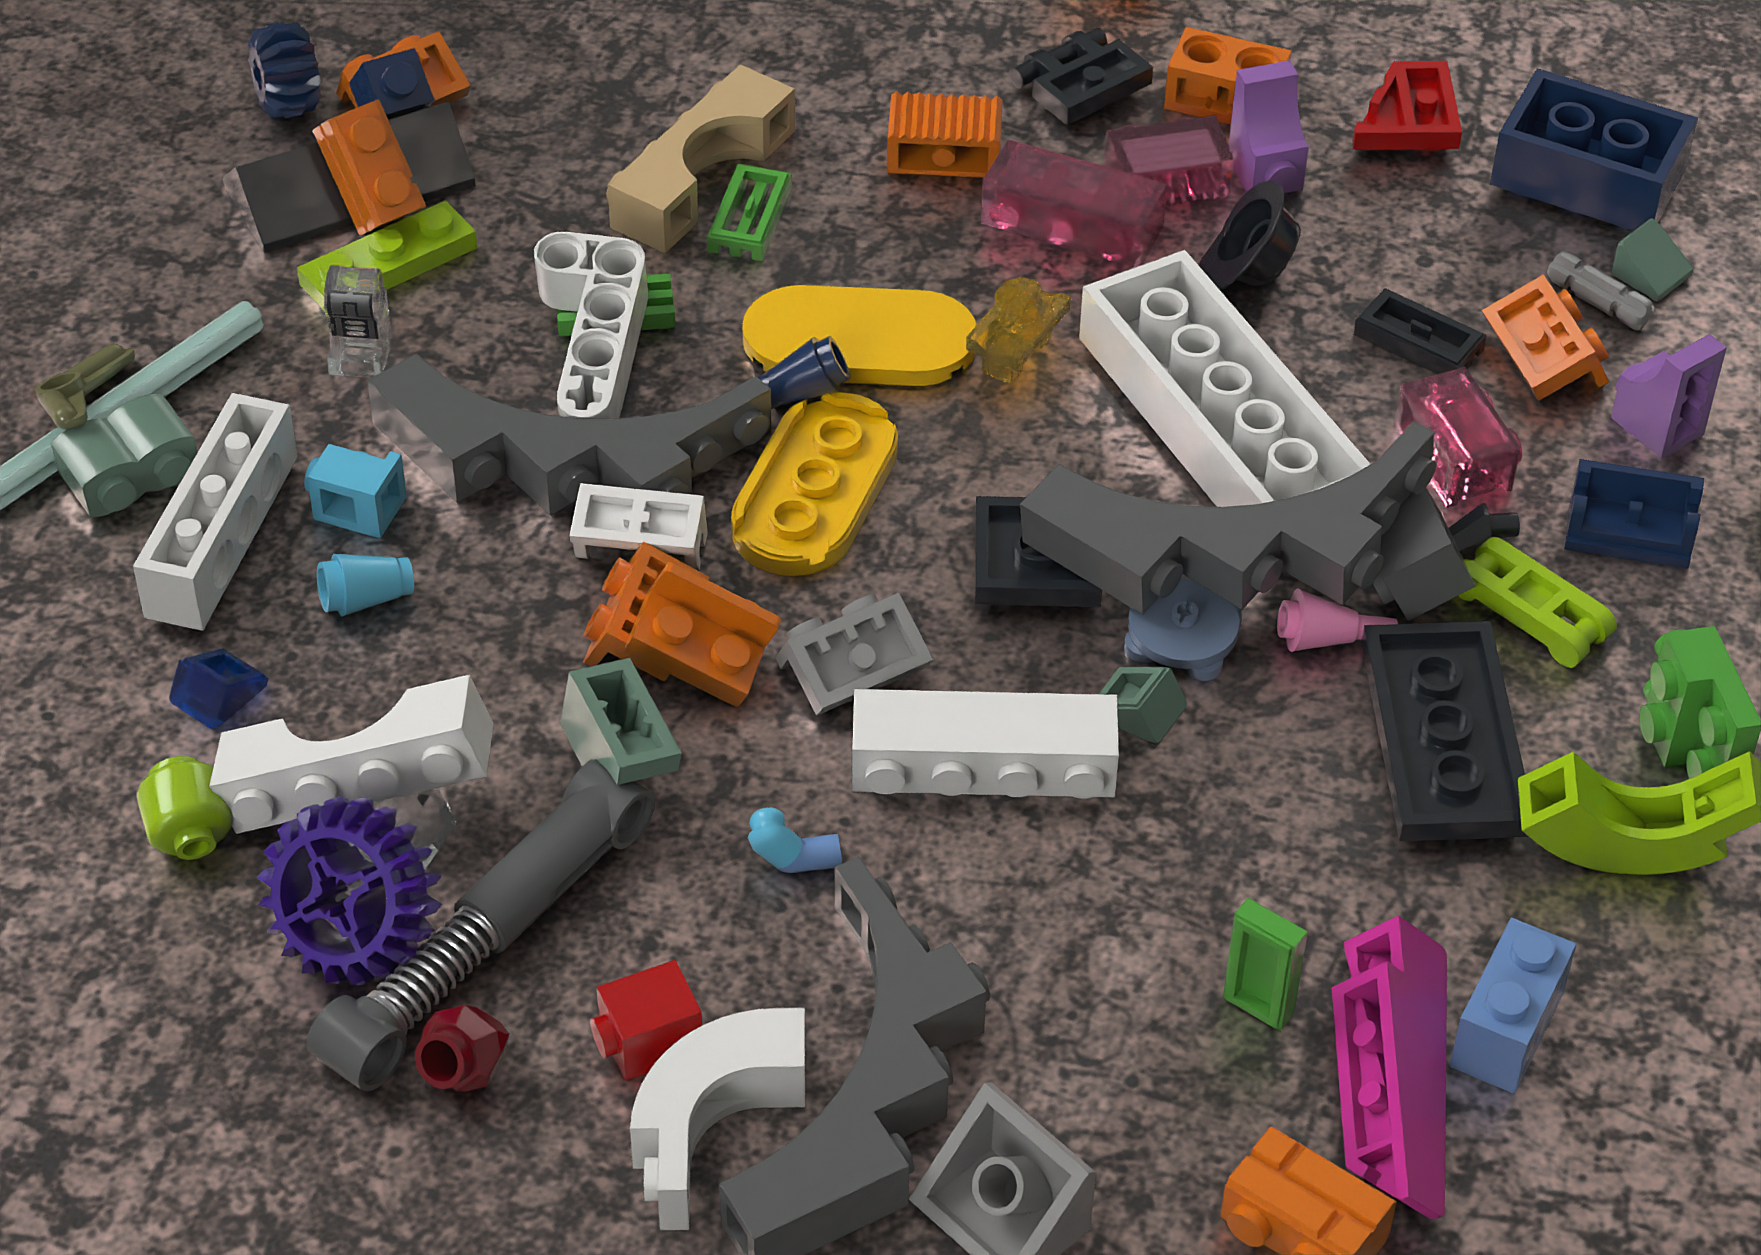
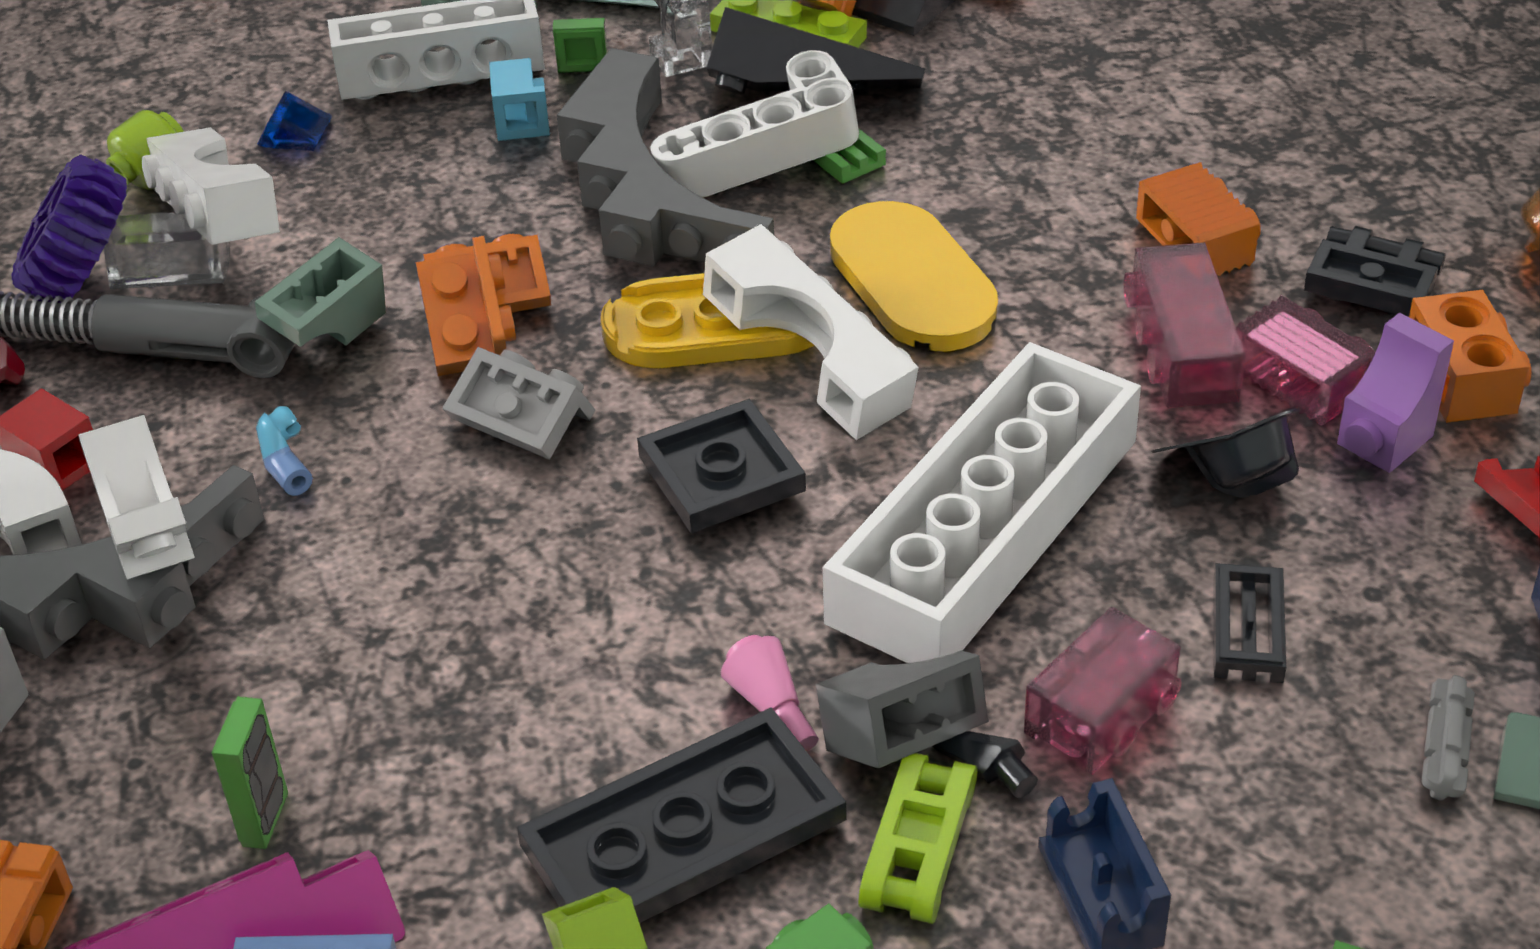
camera: 65 degrees right, 5 degrees down
medium azure cone [317,554,414,616] -> none
white hinge [569,483,708,570] -> none
tan arch [606,64,795,254] -> none
bright green tile [707,164,792,261] -> none
dark blue cone [758,336,851,409] -> none
white brick [852,689,1119,799] -> none
clear yellow hips [966,275,1071,383] -> none
dark grey arch [1020,421,1436,615] -> none
sand green slope [1099,667,1187,743] -> none
sand blue piece [1124,578,1242,681] -> none
orange bracket [1482,274,1609,401] -> none
medium lavender arch [1611,334,1727,459] -> none
none -> white arch [78,415,195,580]
none -> bright green tile [553,18,608,73]
none -> white arch [703,224,919,440]
none -> black wedge [706,7,926,95]

